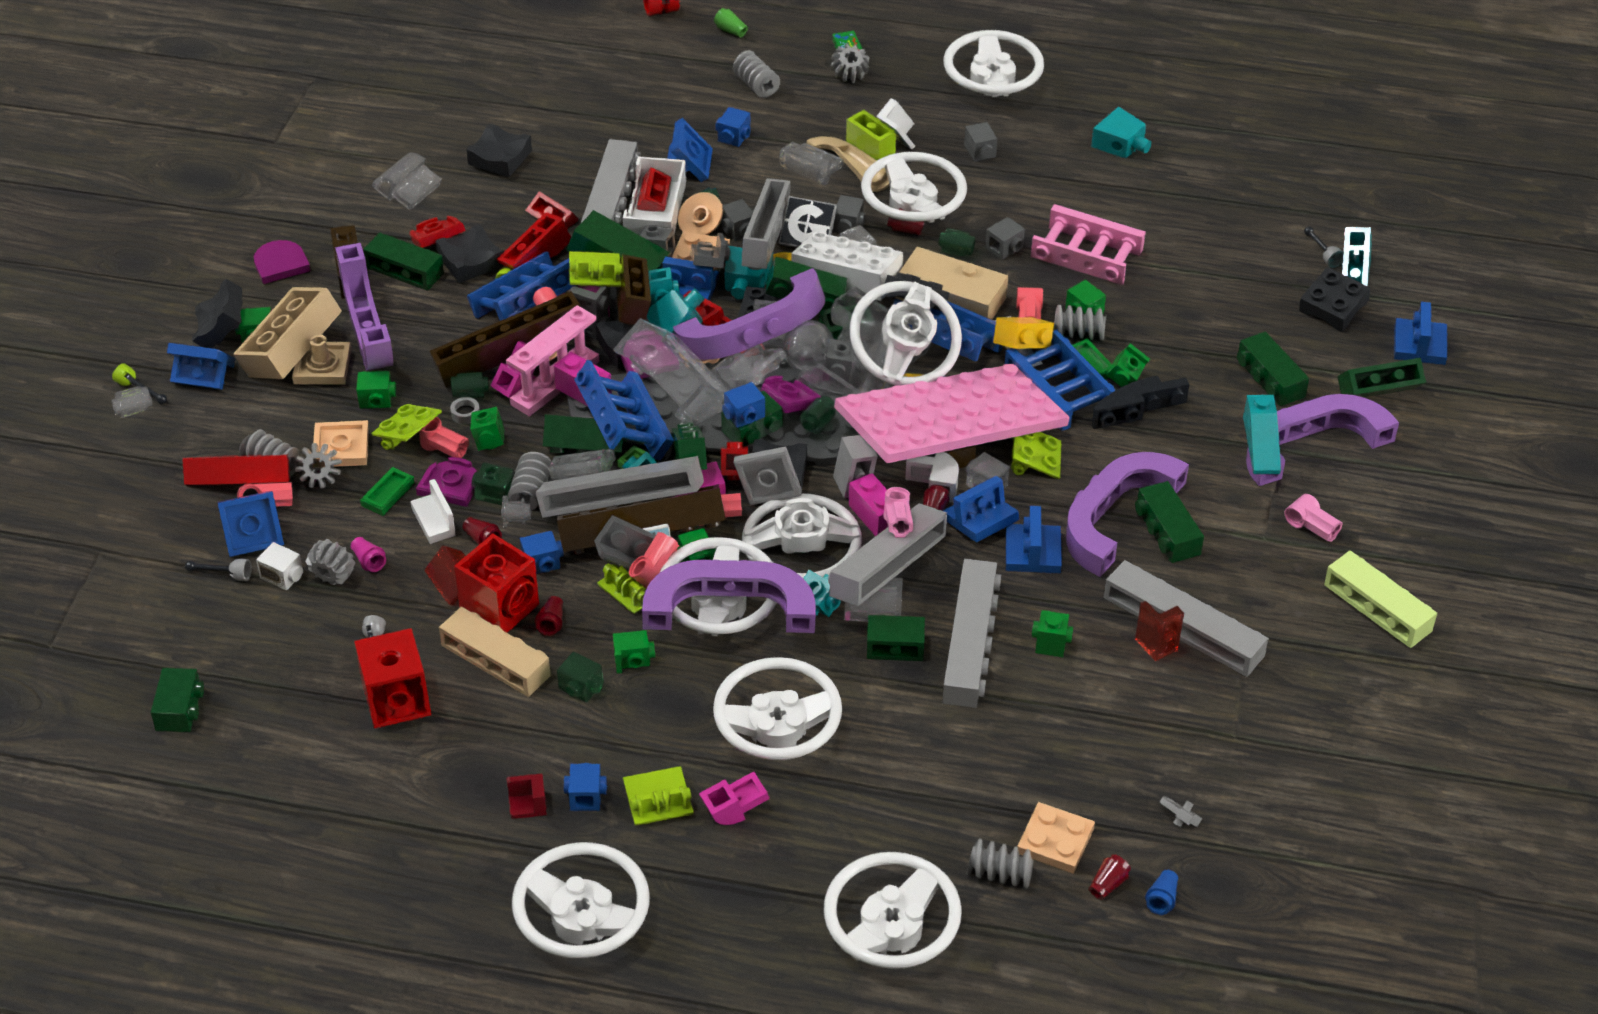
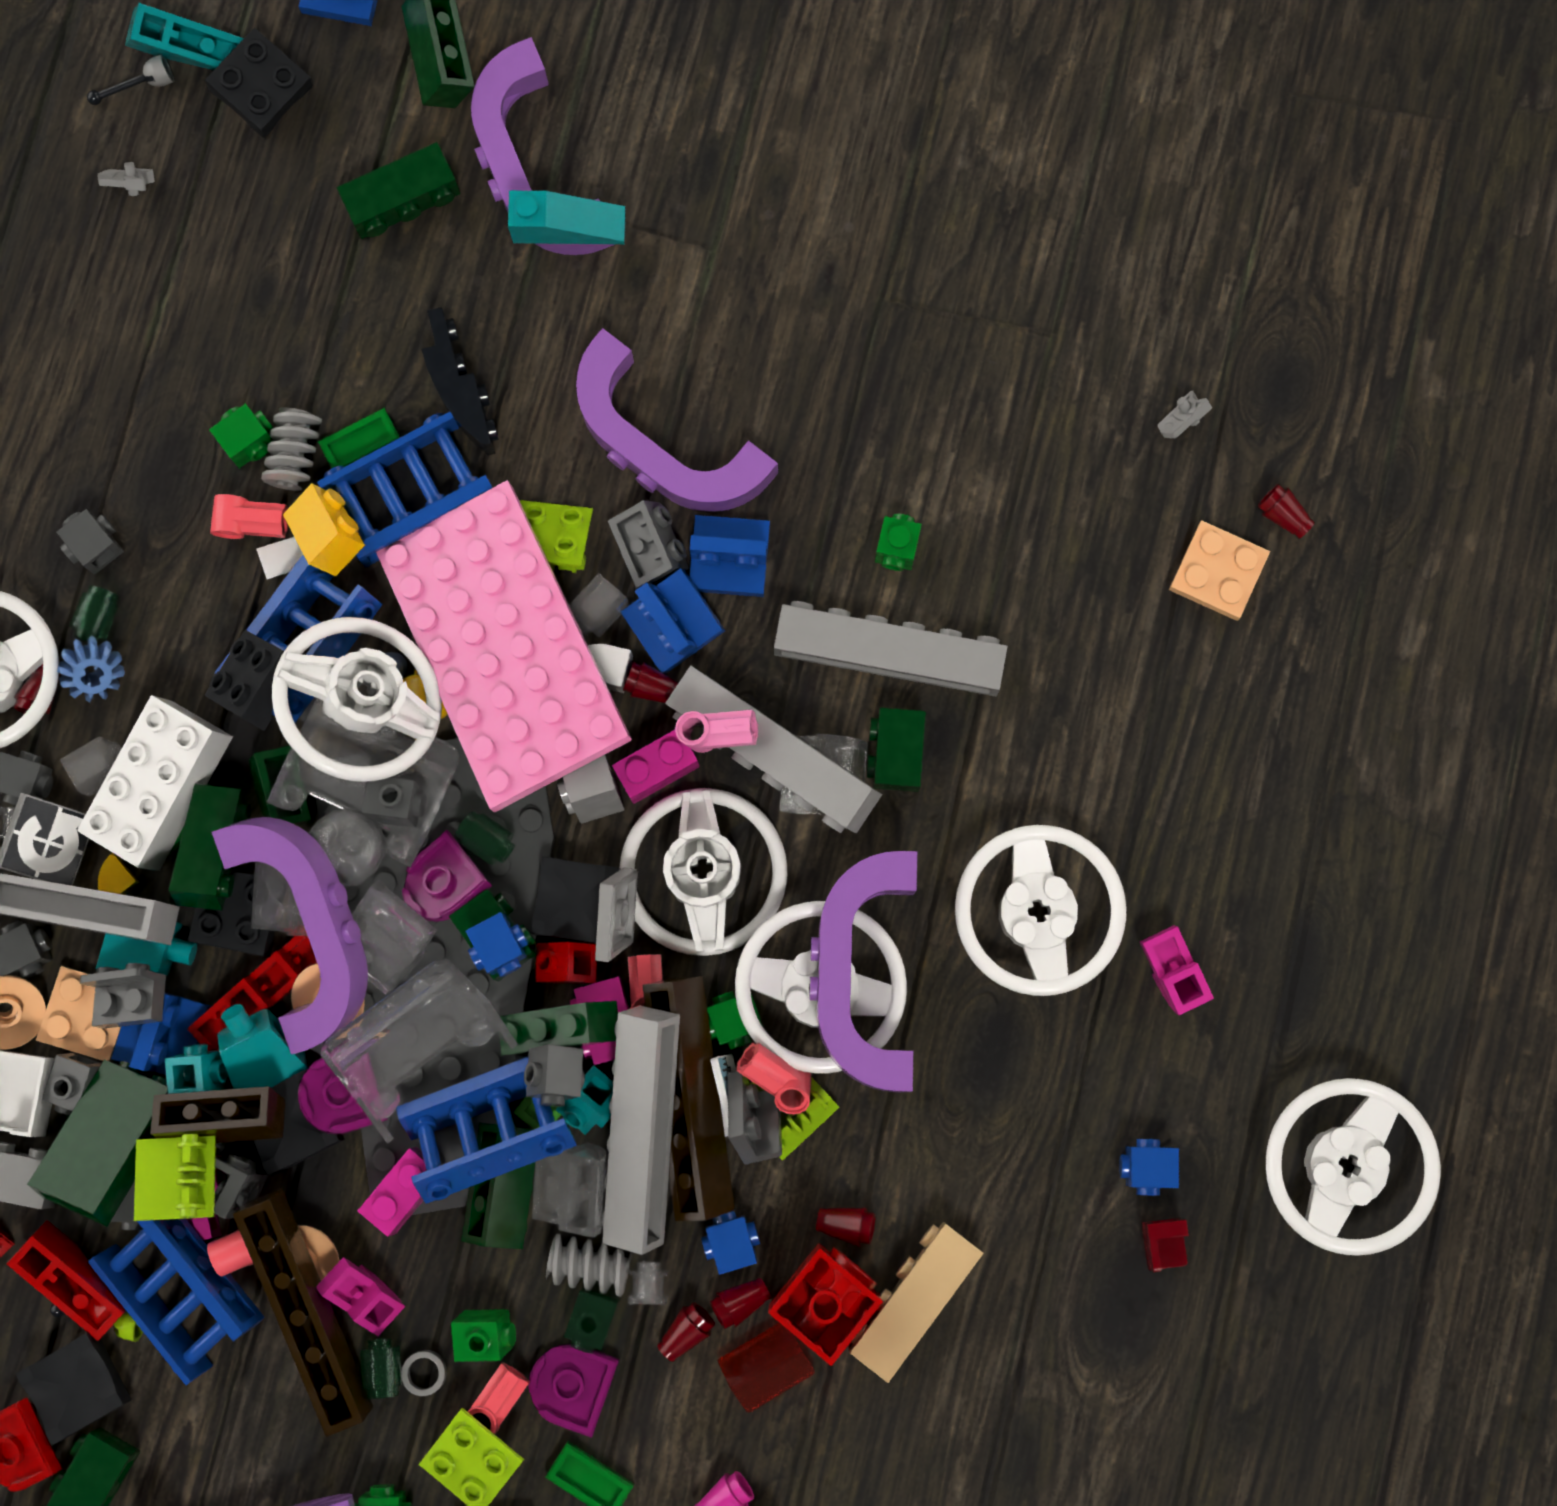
camera: 85 degrees left, 35 degrees up
red brick [354,628,431,728] -> none
light grey hinge [360,615,386,676] -> none
white panel [411,479,456,544] -> none
bright pink fence [506,306,599,417] -> none
clear green brick [557,651,604,702] -> none
green brick [613,630,655,674] -> none
lime hinge [623,766,694,826] -> none
teal brick [803,570,841,617] -> none
white piece [824,852,961,968] -> none
tan brick [896,247,1008,320] -> none
light grey piece [967,838,1034,889] -> none
bright pink fence [1031,204,1145,285] -> none
light grey brick [1104,560,1268,677] -> none
green brick [1106,343,1150,387] -> none
dark green brick [1135,481,1204,563] -> none
clear red panel [1135,601,1184,661] -> none
blue cone [1145,870,1179,915] -> none
bright pink piece [1284,494,1343,542] -> none
yellowish green brick [1324,551,1437,648] -> none
none -> medium blue gear [57,636,125,703]
none -> light grey piece [98,162,155,196]
none -> dark grey brick [524,1044,585,1107]
none -> dark grey bracket [608,500,689,588]

